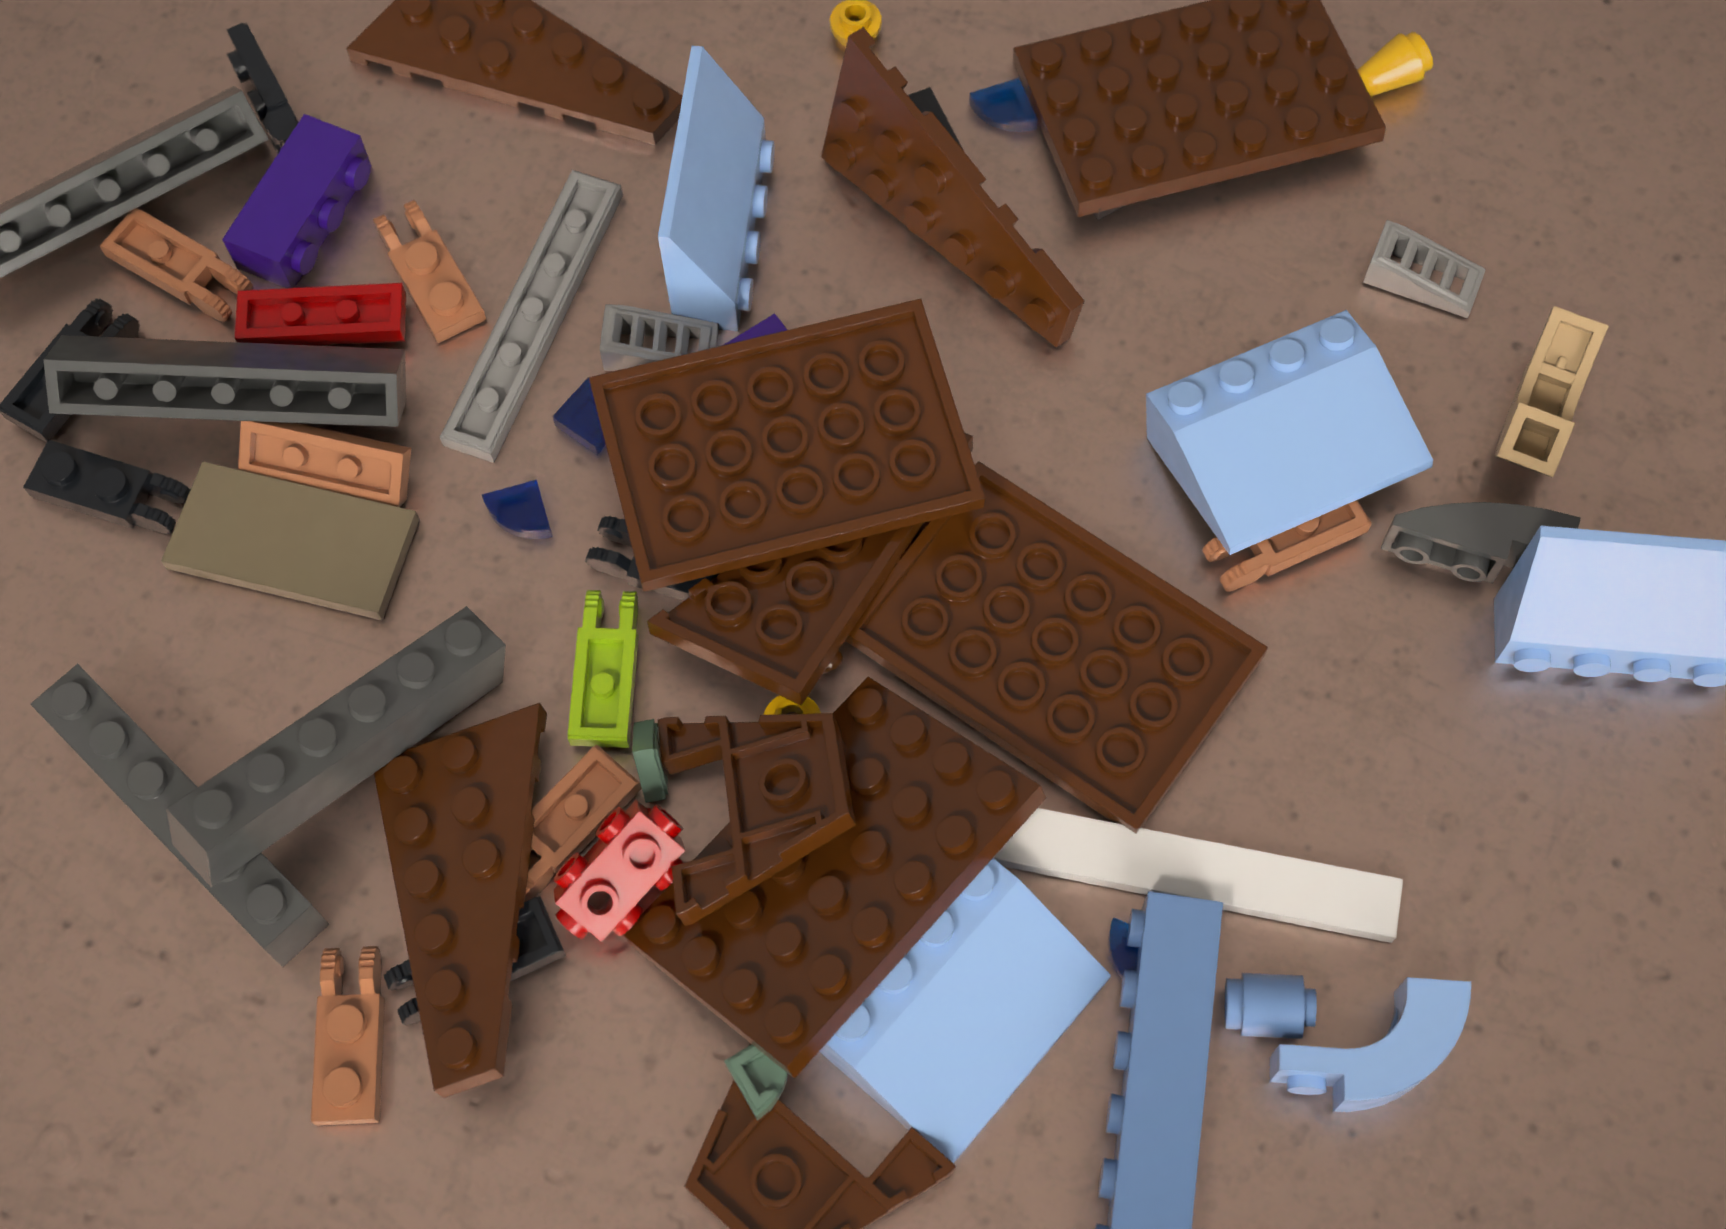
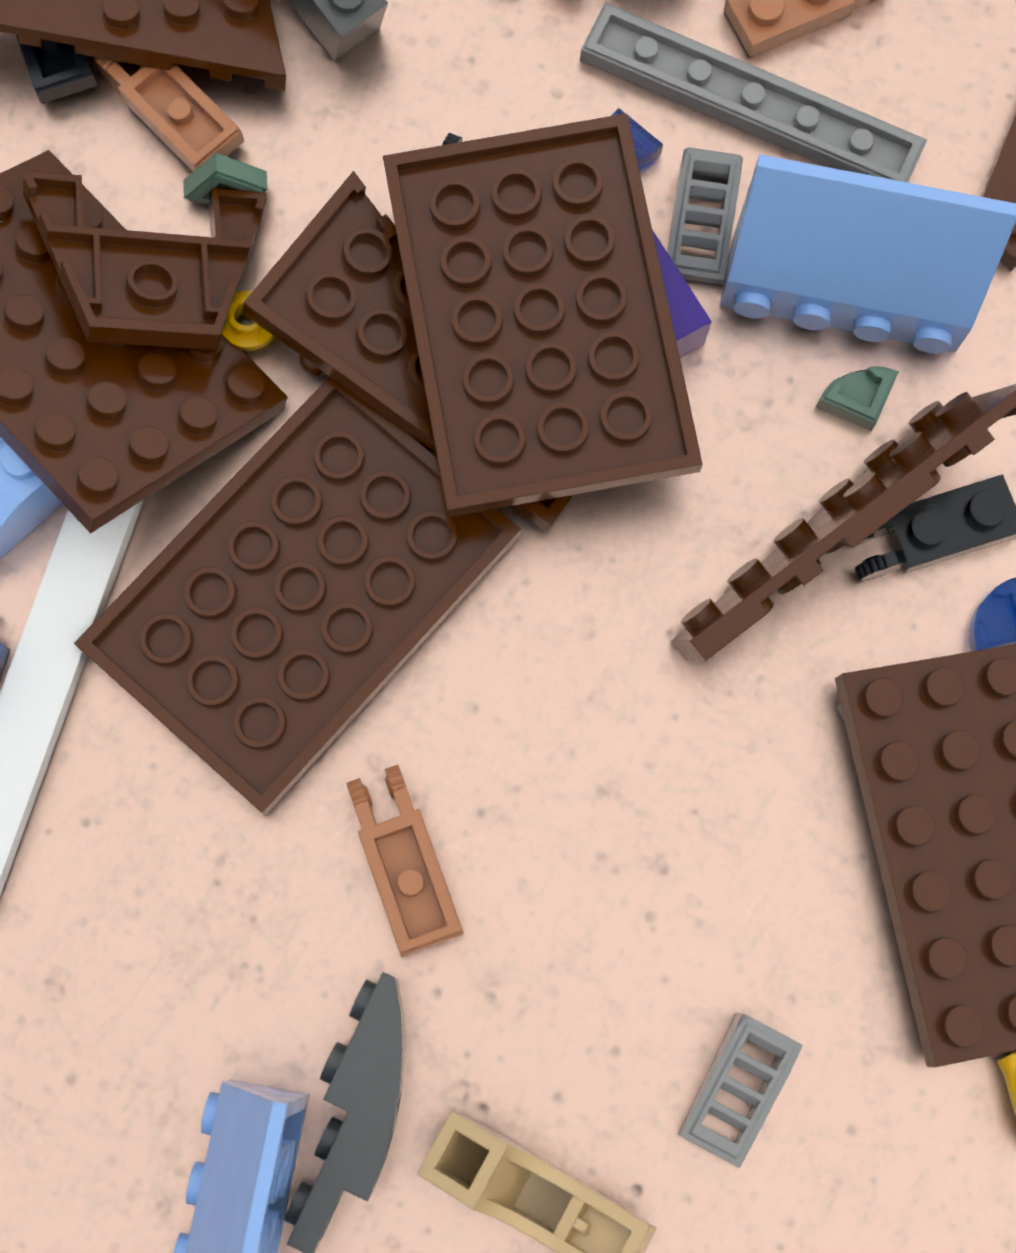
camera: 90 degrees right, 10 degrees up
clear blue tile [482,480,553,539] -> none
brick [553,799,686,942] -> none
lime hinge [568,590,639,748] -> none
light blue slope [1146,310,1433,555] -> none
none -> sand green tile [816,366,899,431]

